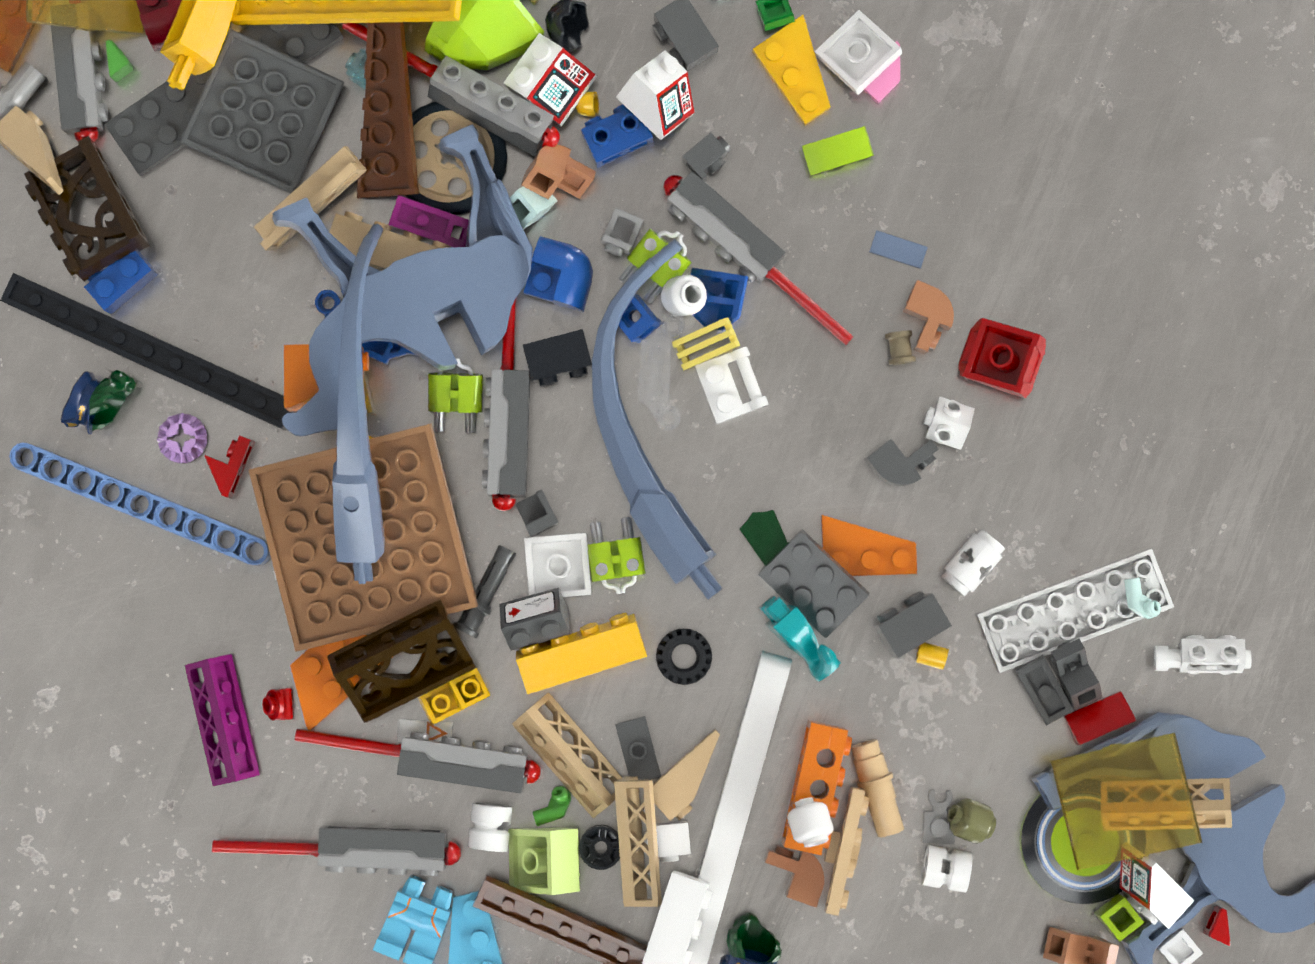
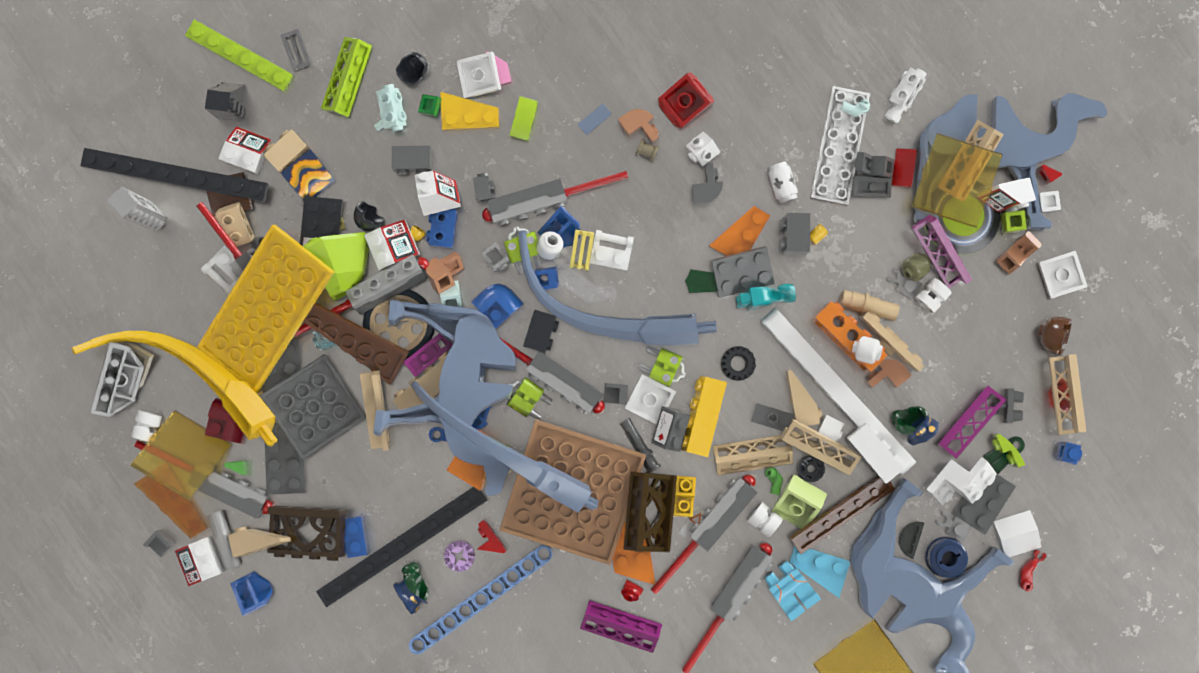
camera: 55 degrees left, 0 degrees up
none -> fence [911,215,972,289]

